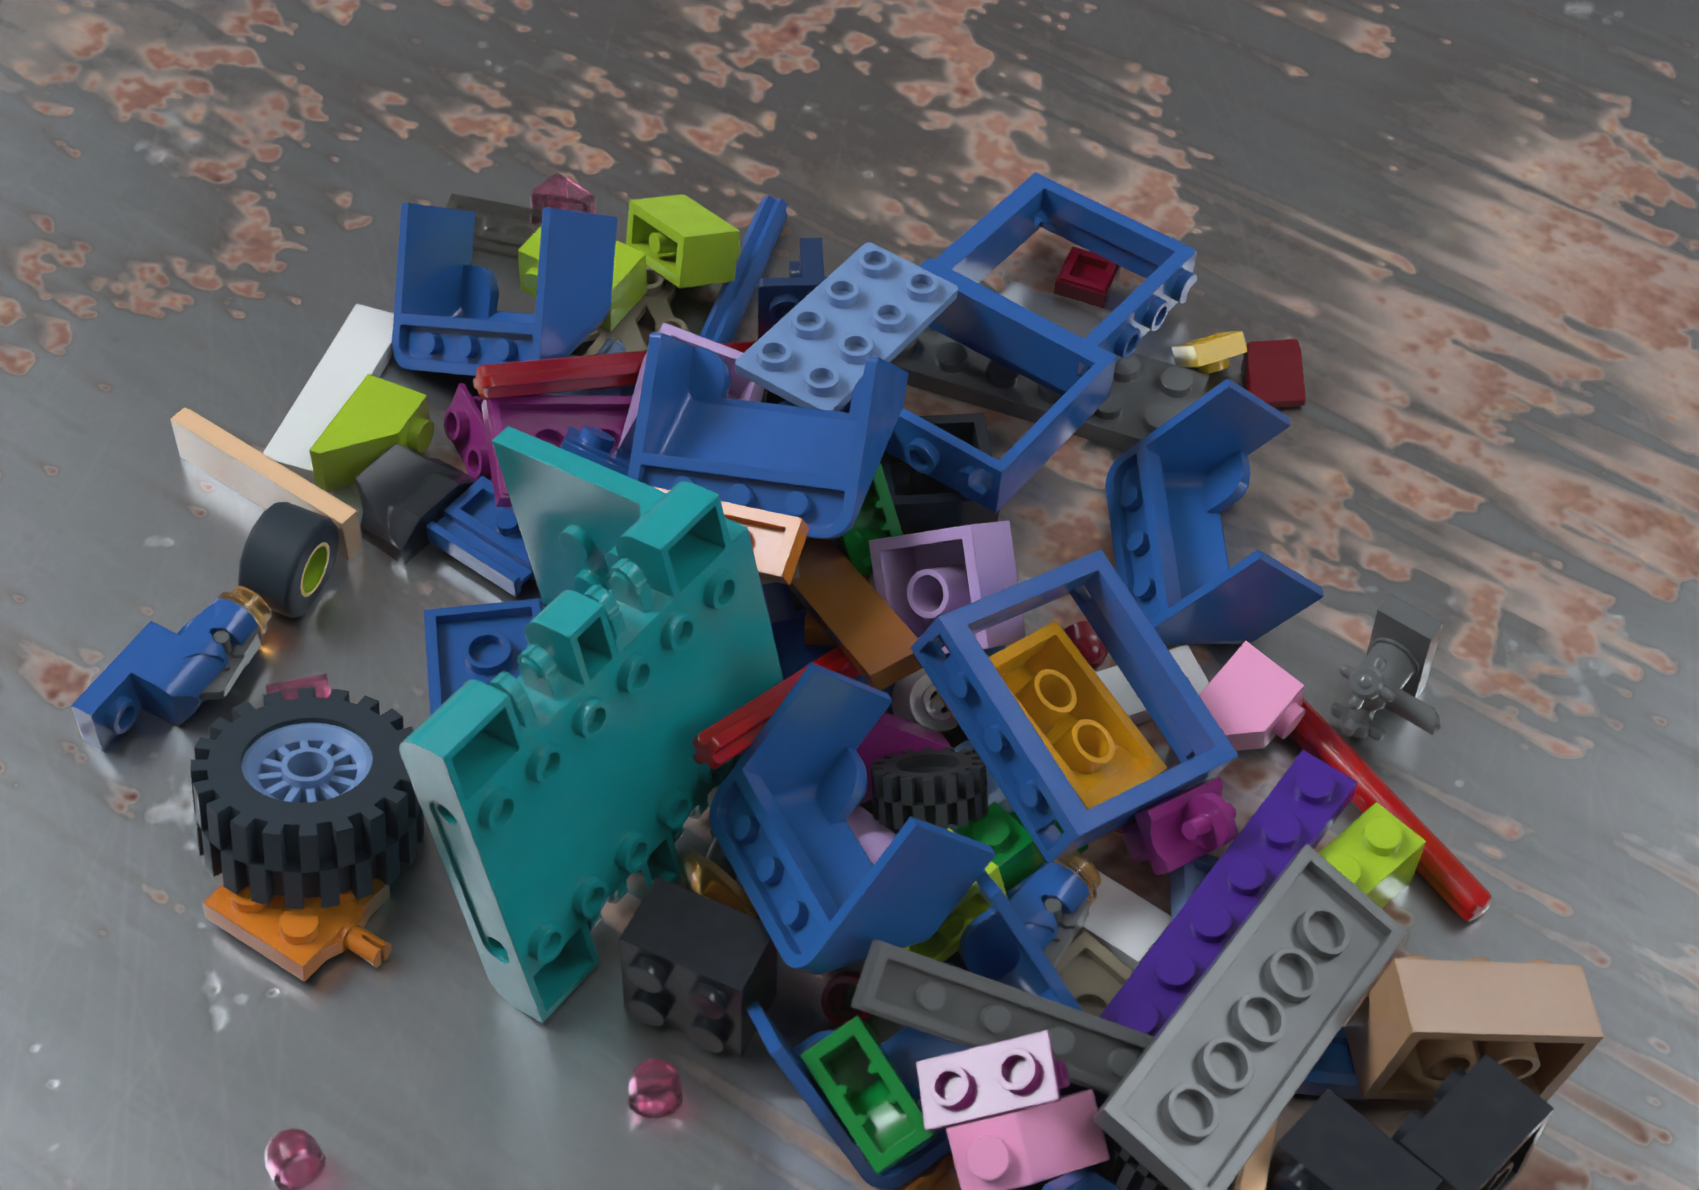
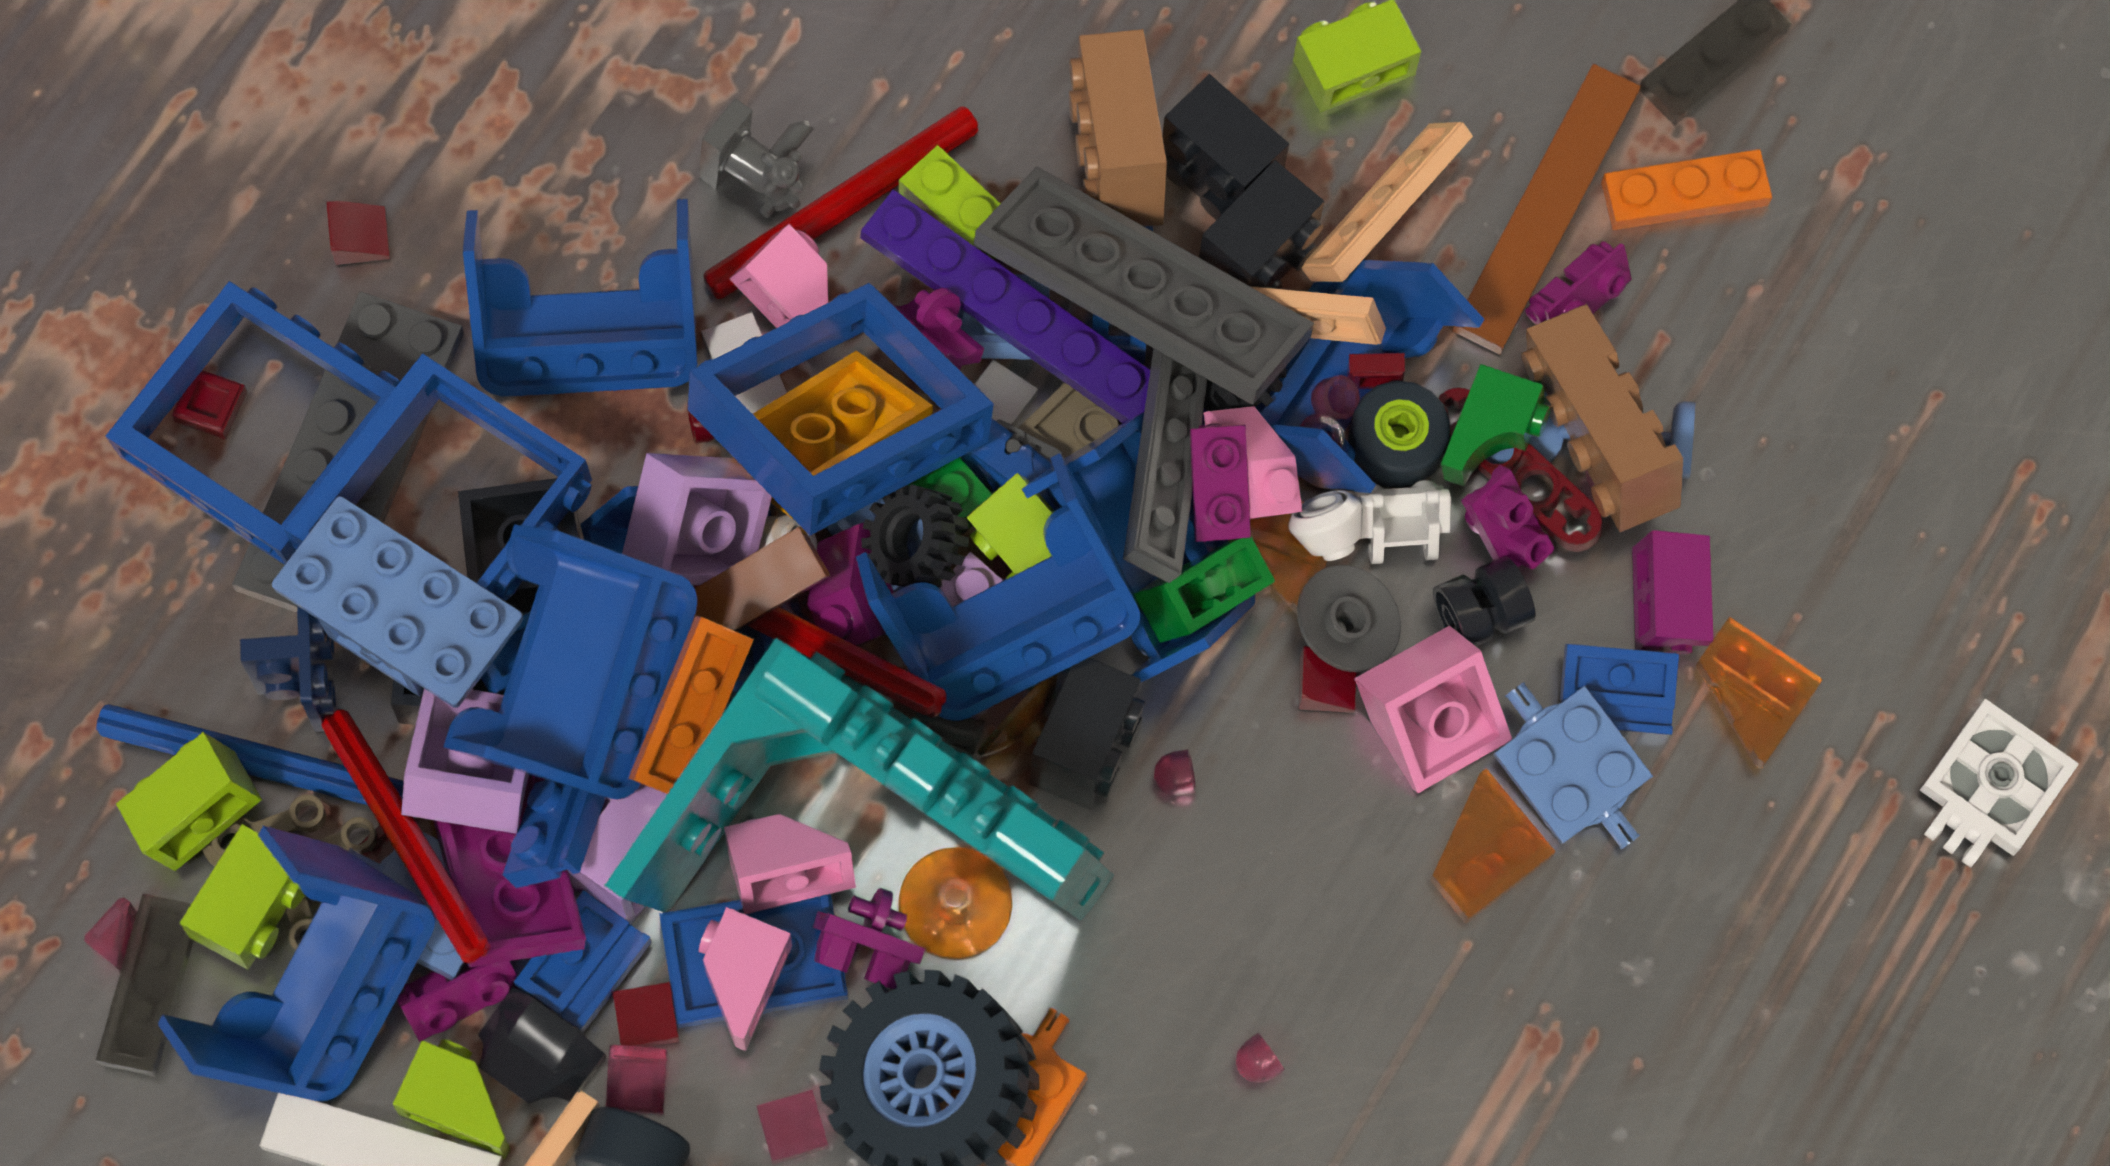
camera: 95 degrees left, 20 degrees up
yellow plate [1172,331,1248,374] -> none
none -> clear pink slope [605,1045,670,1115]
none -> dark red tile [613,982,679,1052]
none -> bright pink slope [698,907,792,1051]

